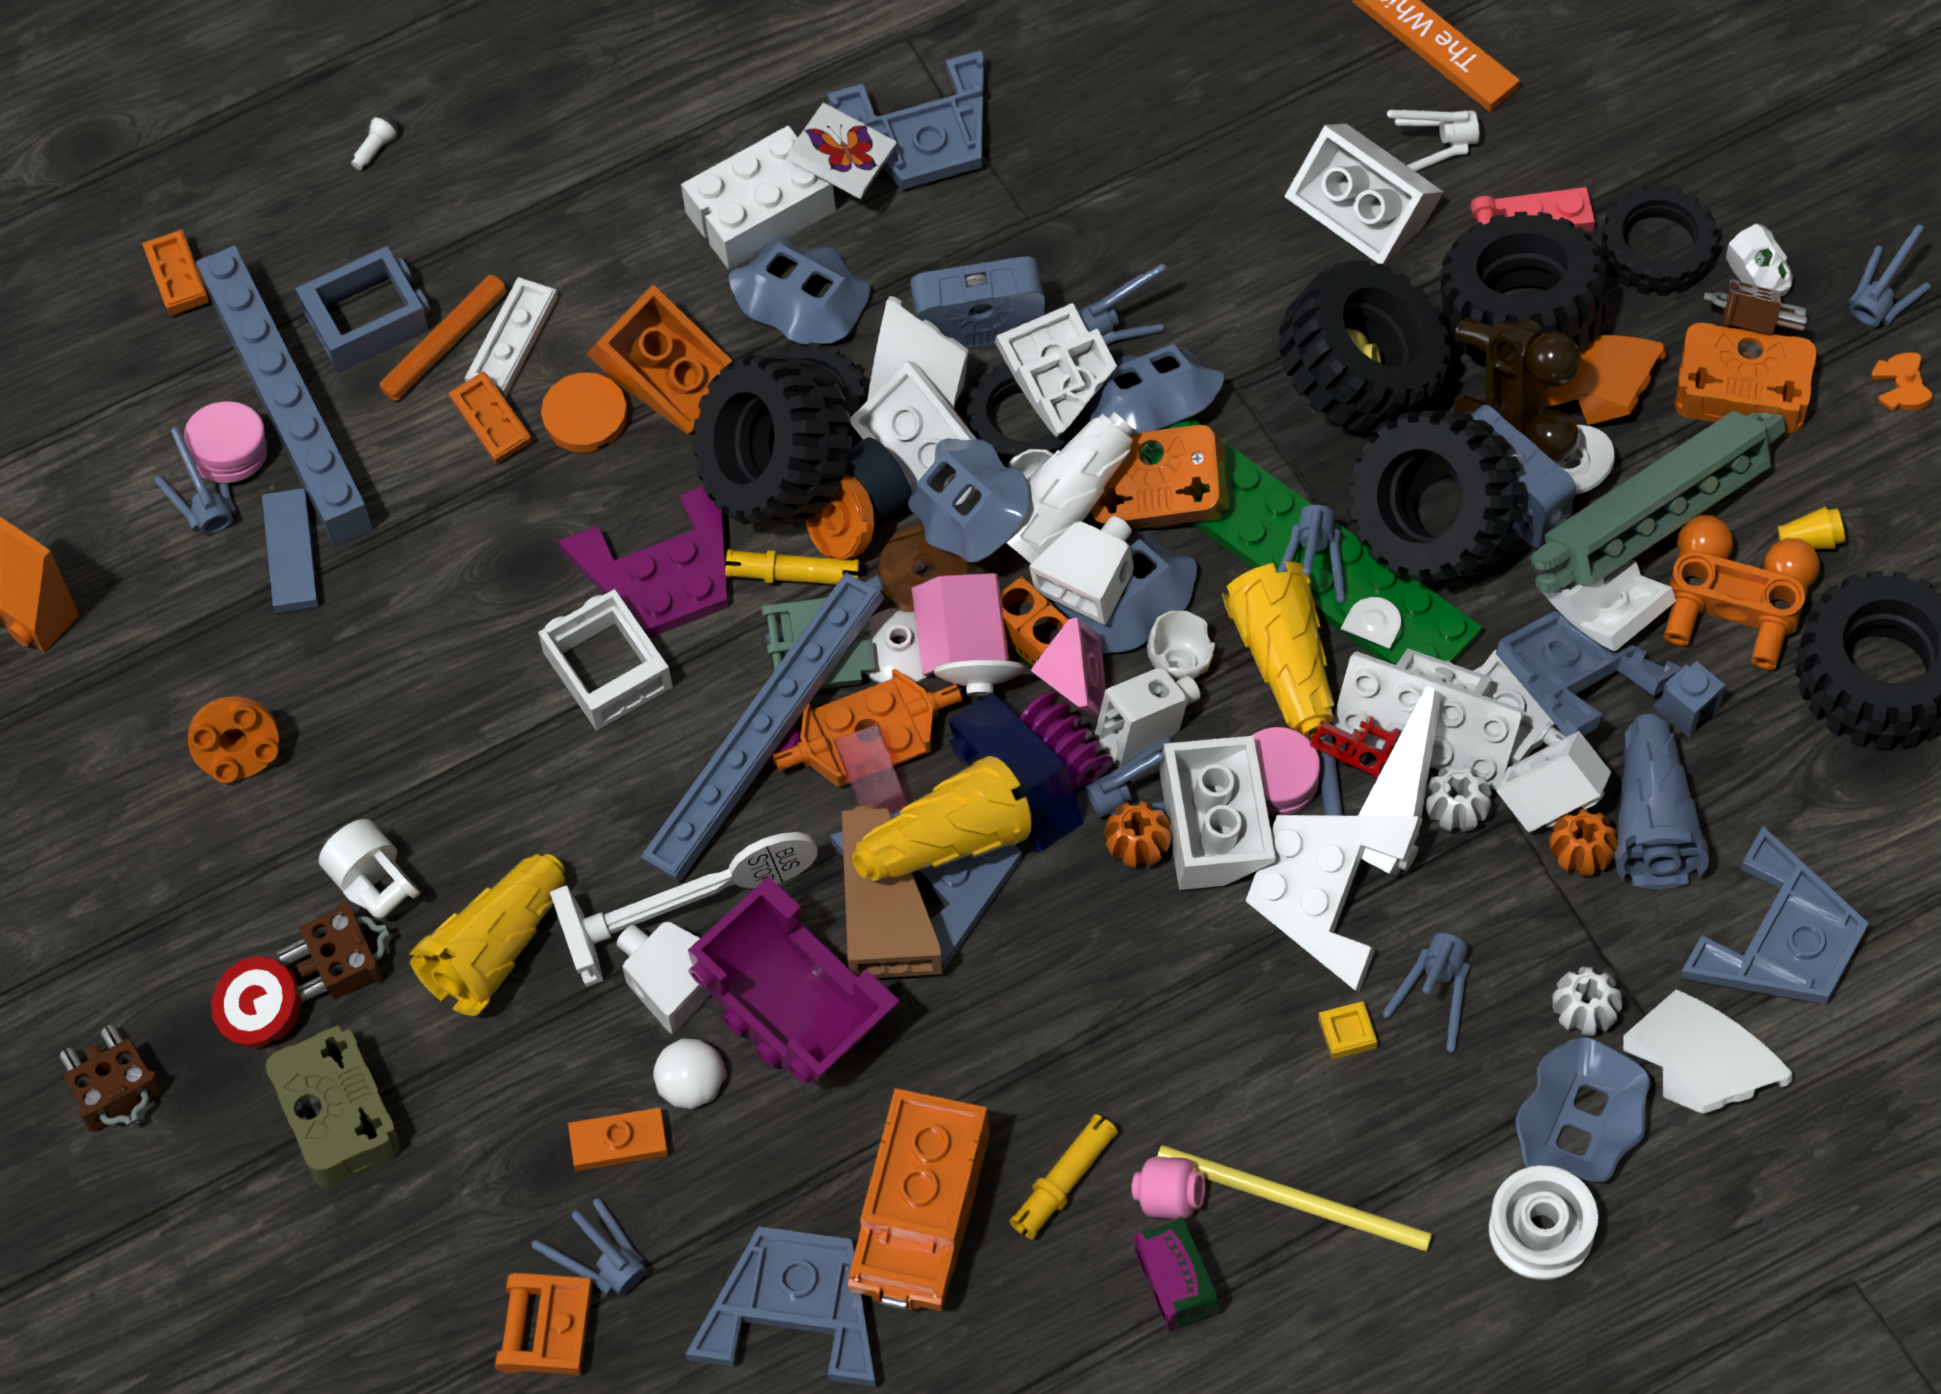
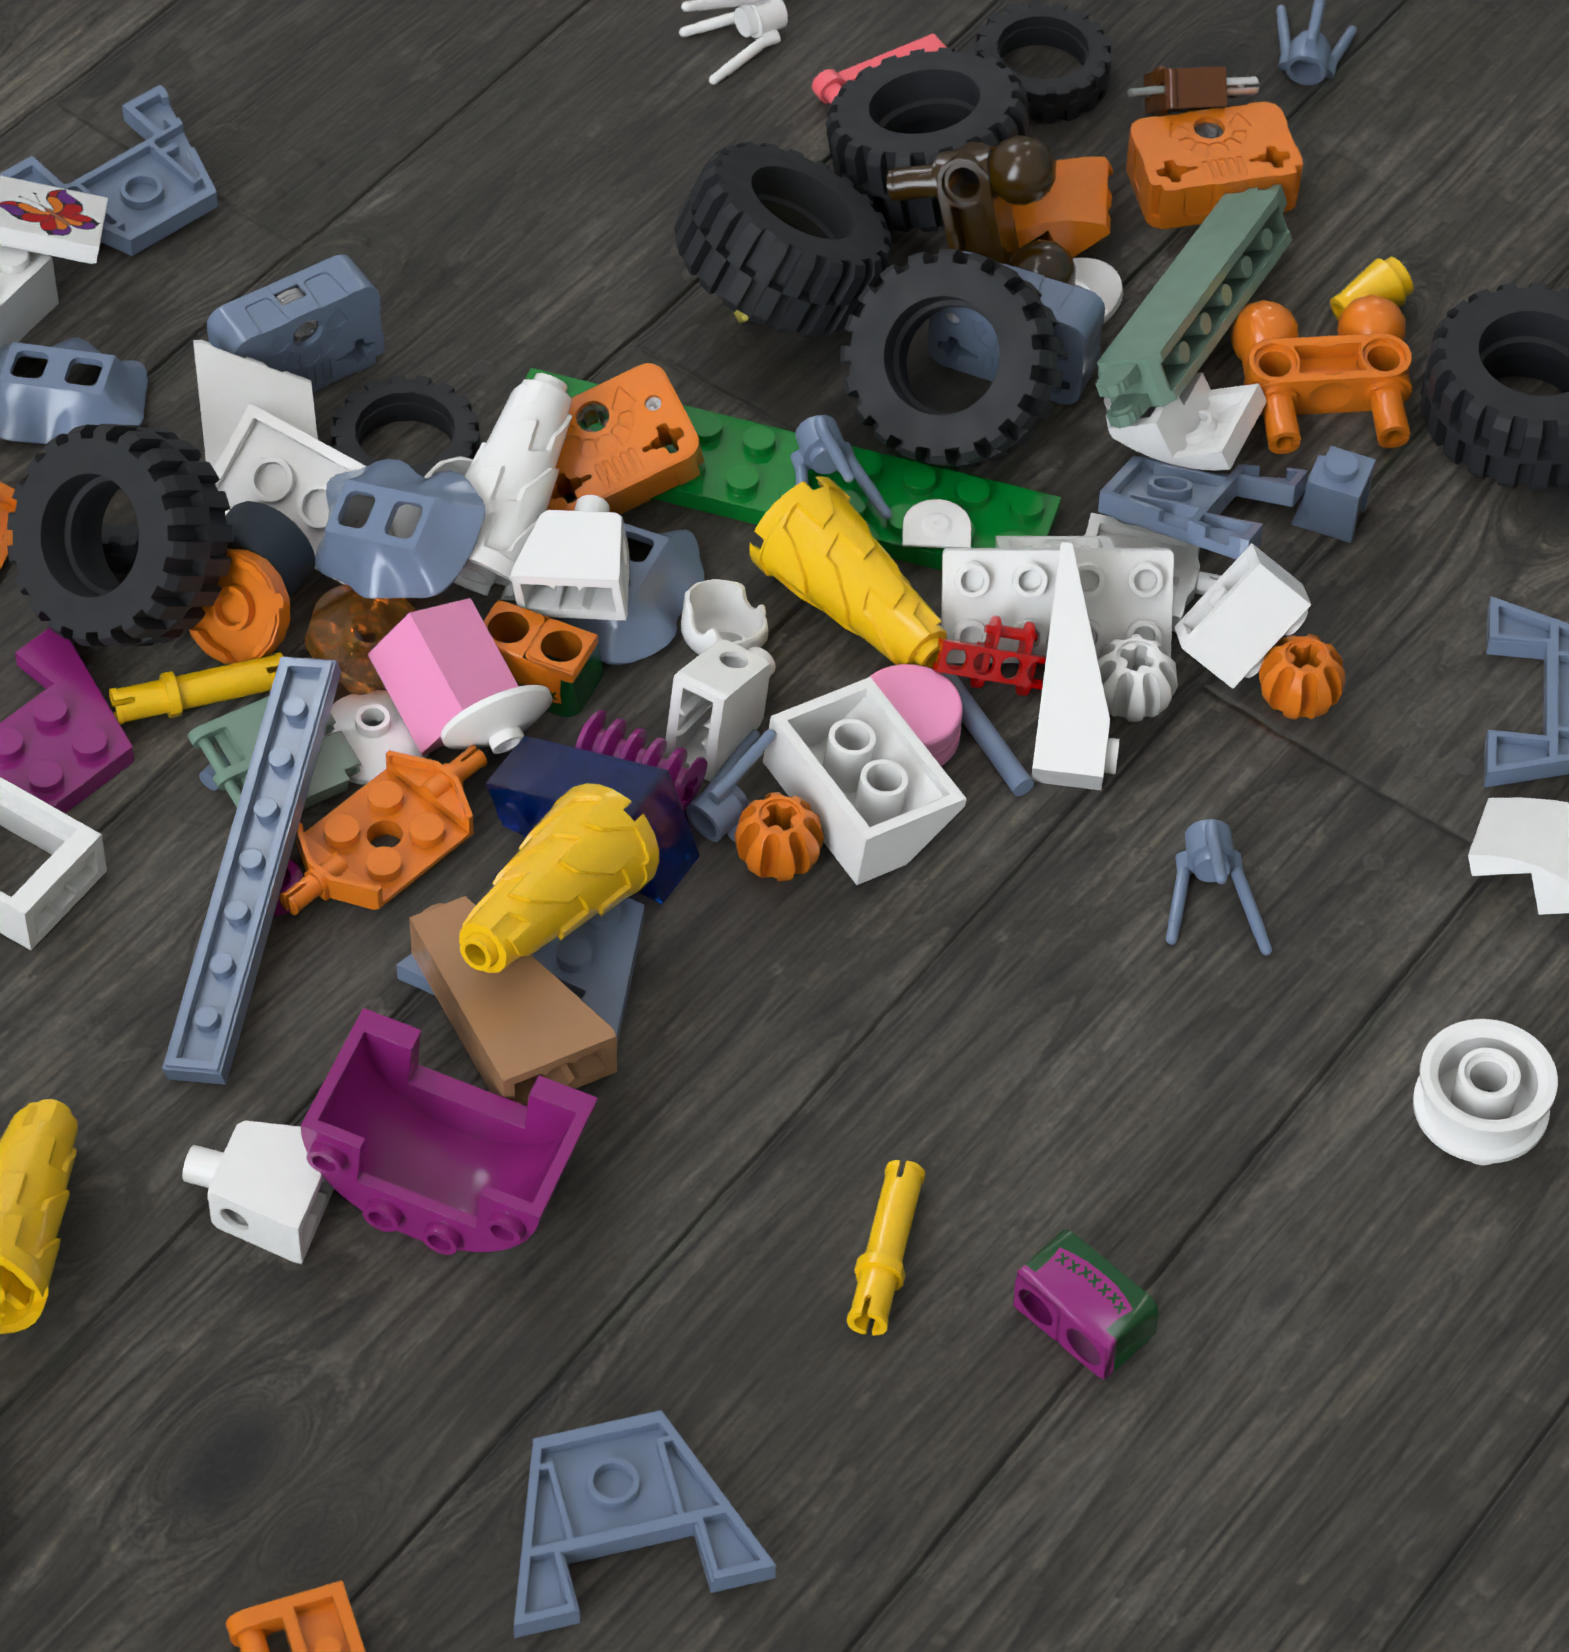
camera: 30 degrees left, 10 degrees down
sand blue plant [531,1198,646,1296] -> none
white piece [550,832,818,987] -> none
orange plate [568,1107,668,1172] -> none
white hair [653,1038,727,1109] -> none
clear pink plate [833,724,908,815] -> none
orange piece [847,1088,990,1311] -> none
white slope [995,303,1117,438] -> none
bright pink slope [1031,618,1106,720] -> none
sand blue plant [1077,264,1167,346] -> none
sand blue piece [1085,343,1224,434] -> none
bright pink head [1132,1157,1205,1220] -> none
light yellow piece [1157,1145,1432,1252] -> none
white wing [1246,815,1423,992] -> none
white slope [1285,124,1444,265] -> none
yellow tile [1318,1001,1377,1060] -> none
sand blue piece [1516,1037,1650,1182] -> none
white piece [1552,967,1622,1036] -> none
sand blue cone [1614,714,1709,890] -> none
white rock [1726,223,1793,296] -> none
orange piece [1871,352,1933,412] -> none

